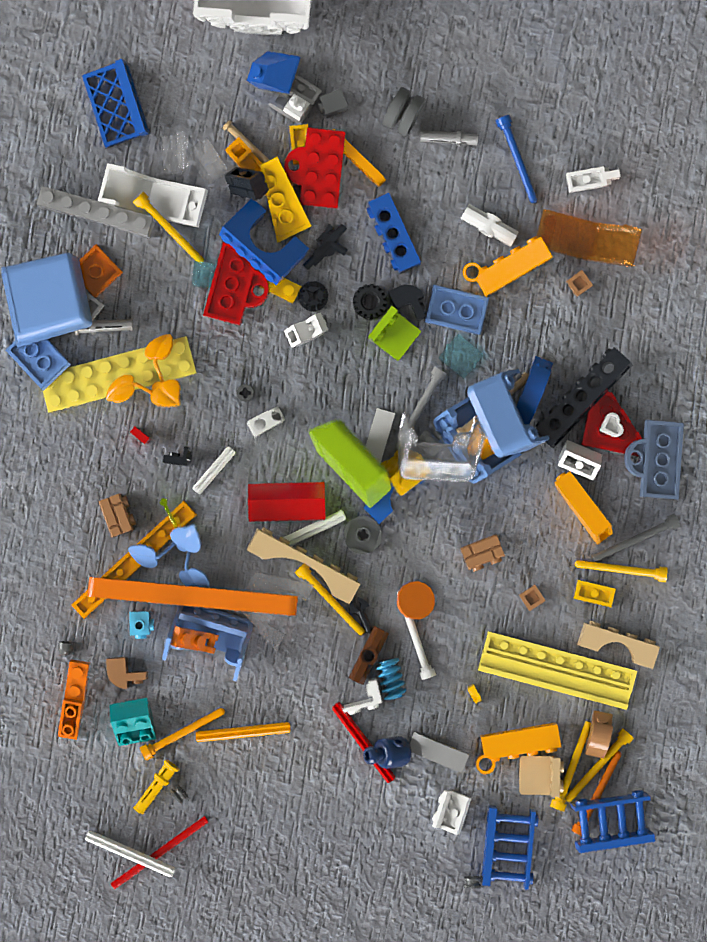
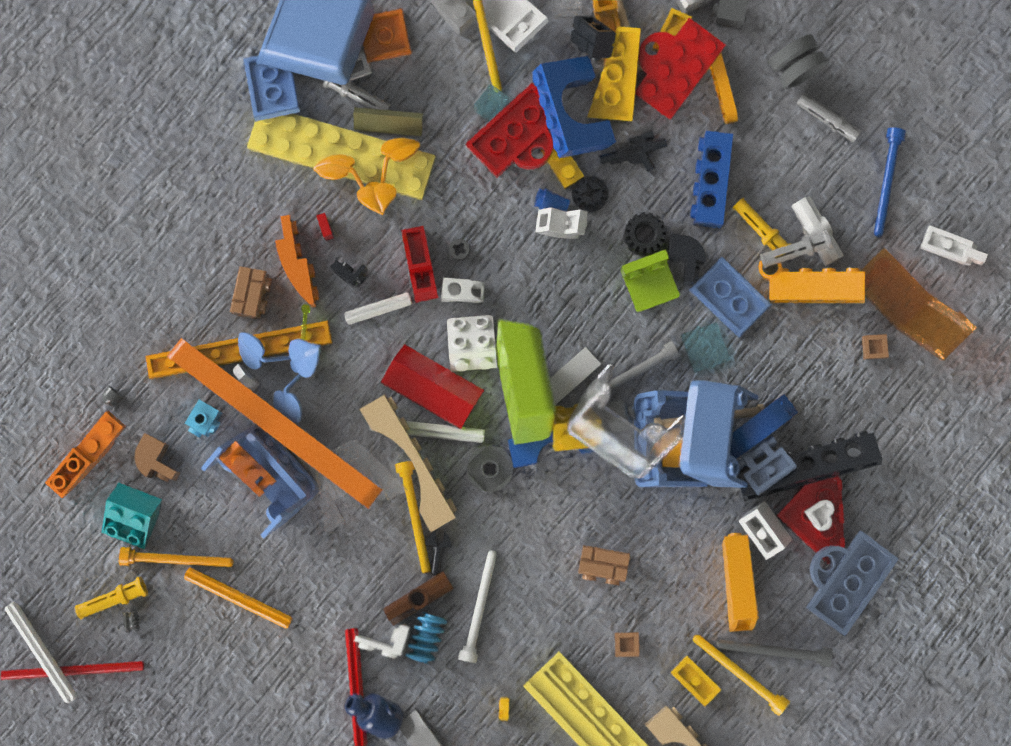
camera: 35 degrees right, 5 degrees down
orange tile [397,581,435,620] -> none
none -> white tile [233,364,260,391]
none -> orange slope [275,215,319,308]
none -> olive tile [353,107,423,136]
none -> red slope [401,226,438,303]
none -> white bracket [447,315,497,372]
none -> blue cone [534,188,570,212]
none -> yellow pin [733,198,791,257]
none -> sand blue plate [737,436,797,495]
none -> light grey pin [760,229,833,268]

